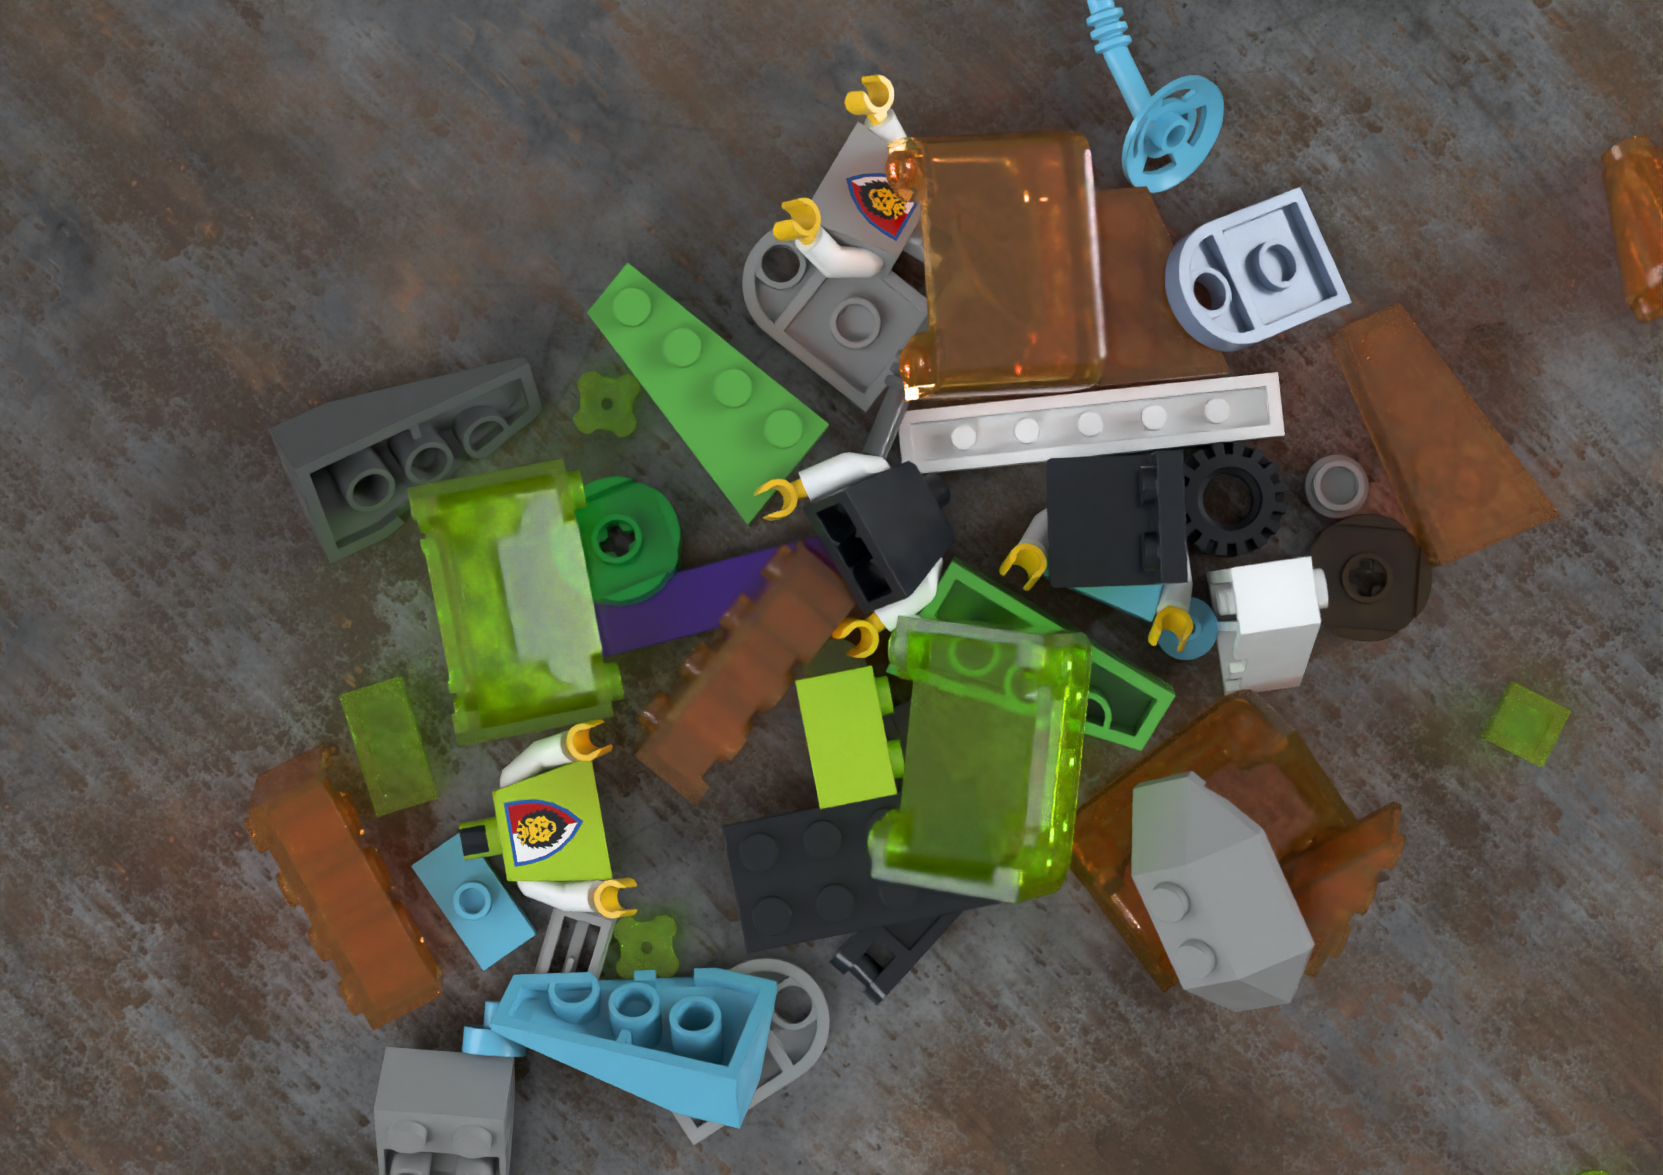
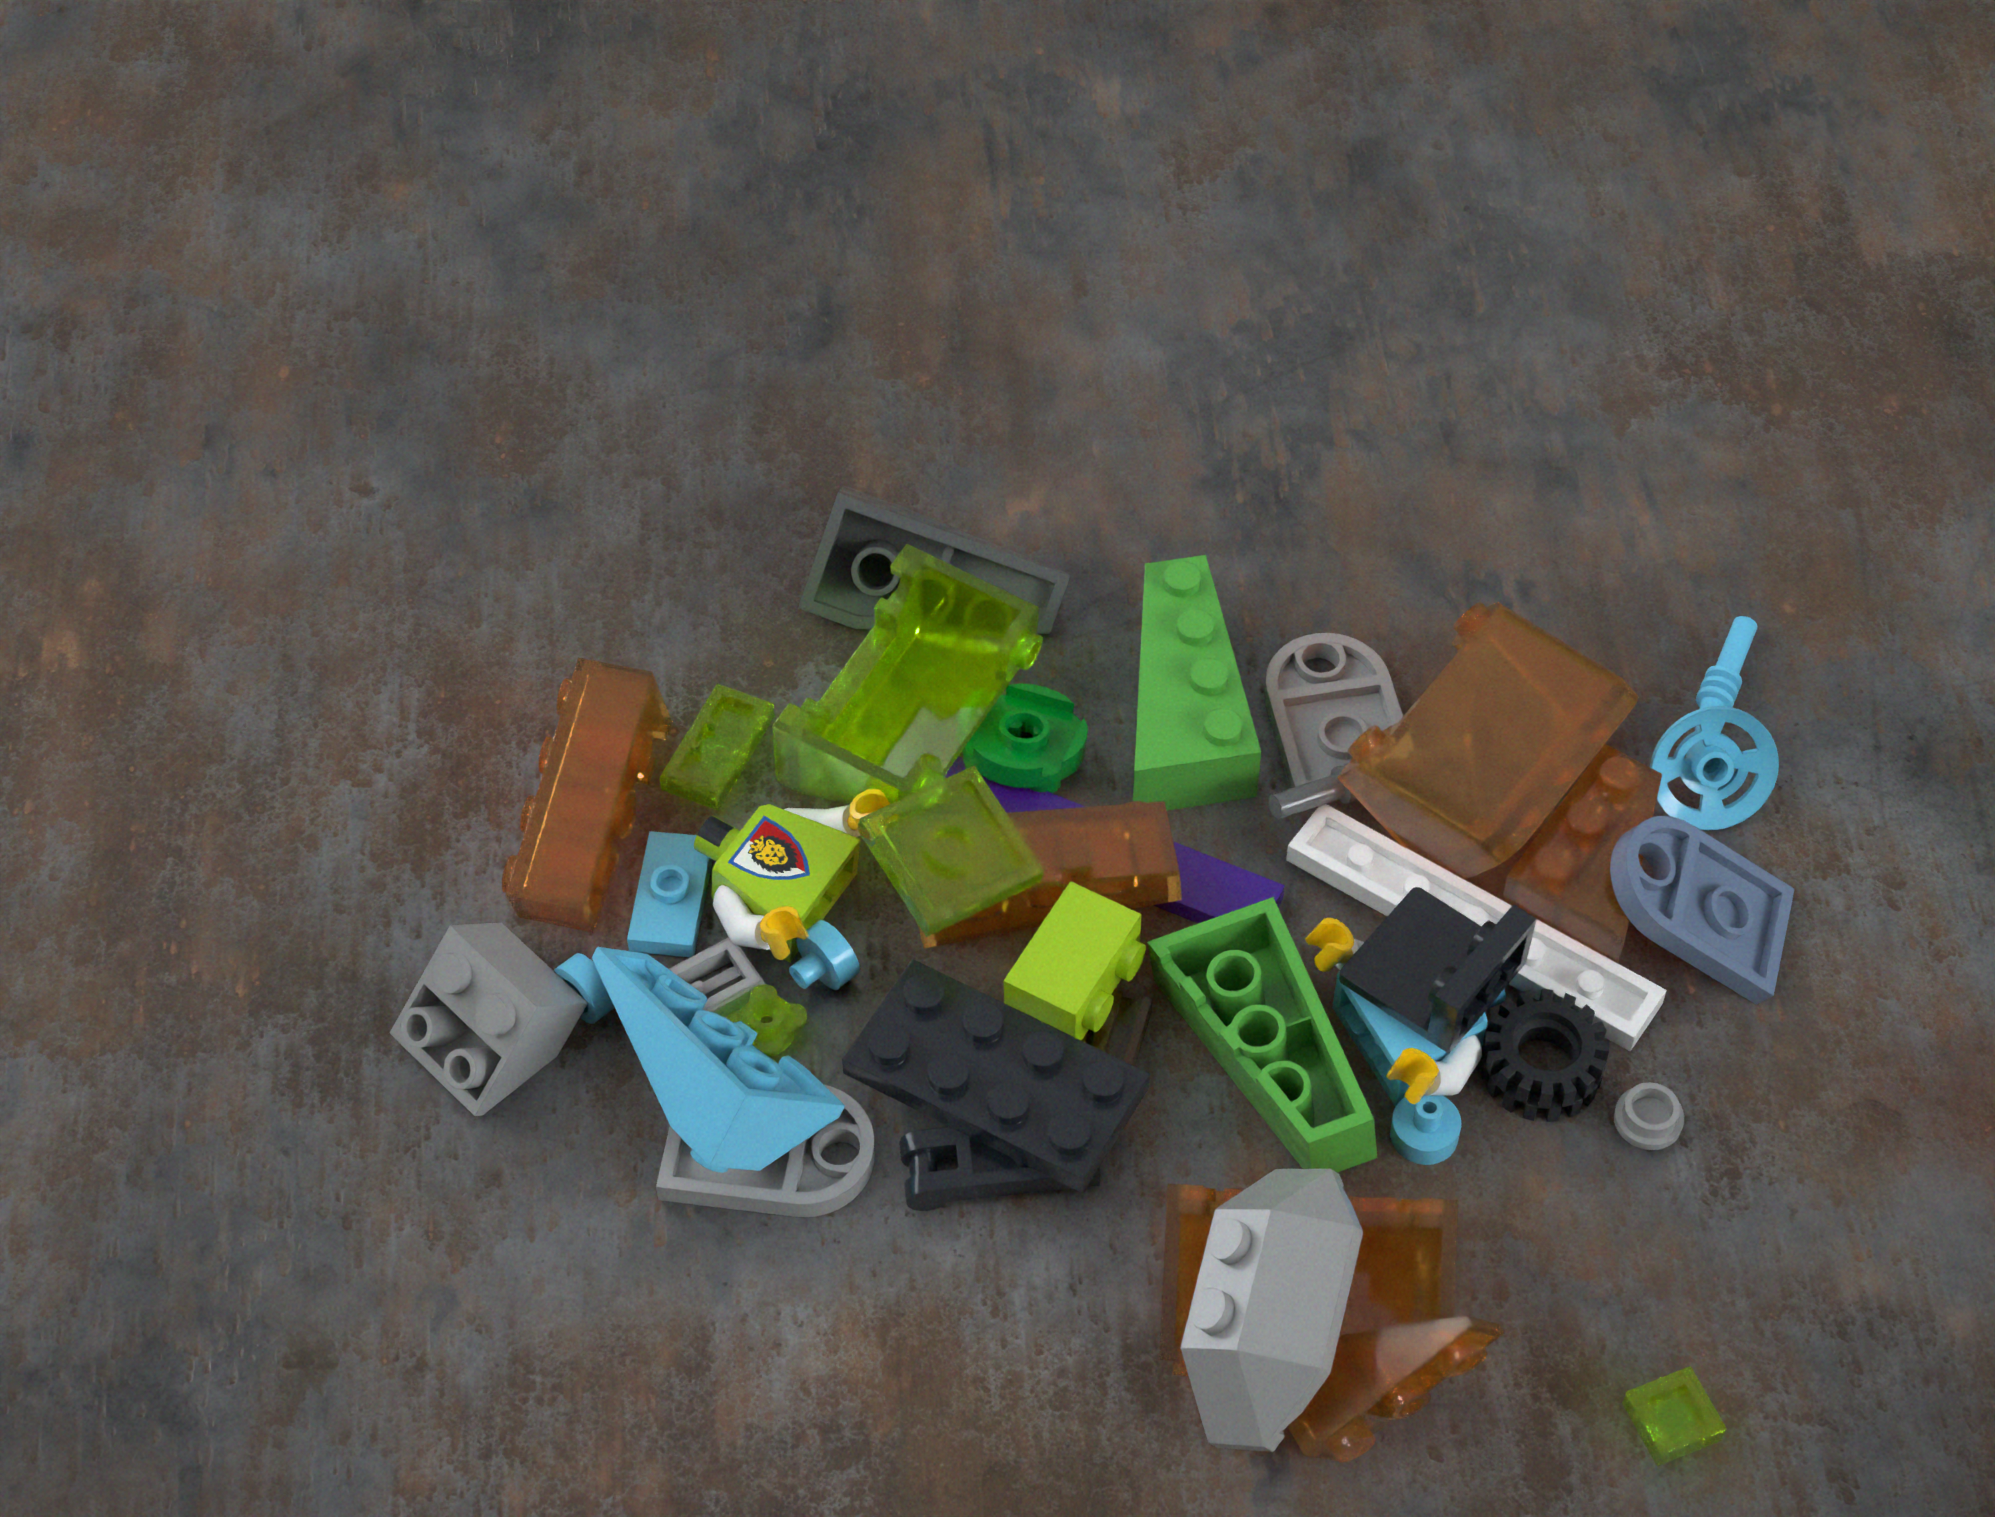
camera: 40 degrees right, 35 degrees down
clear neon green plate [574,371,640,437] -> none
black torso [754,452,954,658] -> none
torso [773,75,951,278] -> none
clear neon green windscreen [868,615,1092,904] -> none
white wedge [1206,556,1328,697] -> none
dark brown plate [1304,514,1432,642] -> none
clear orange wedge [1328,303,1561,567] -> none
none -> medium azure tile [789,920,860,990]
none -> clear neon green tile [857,765,1045,937]

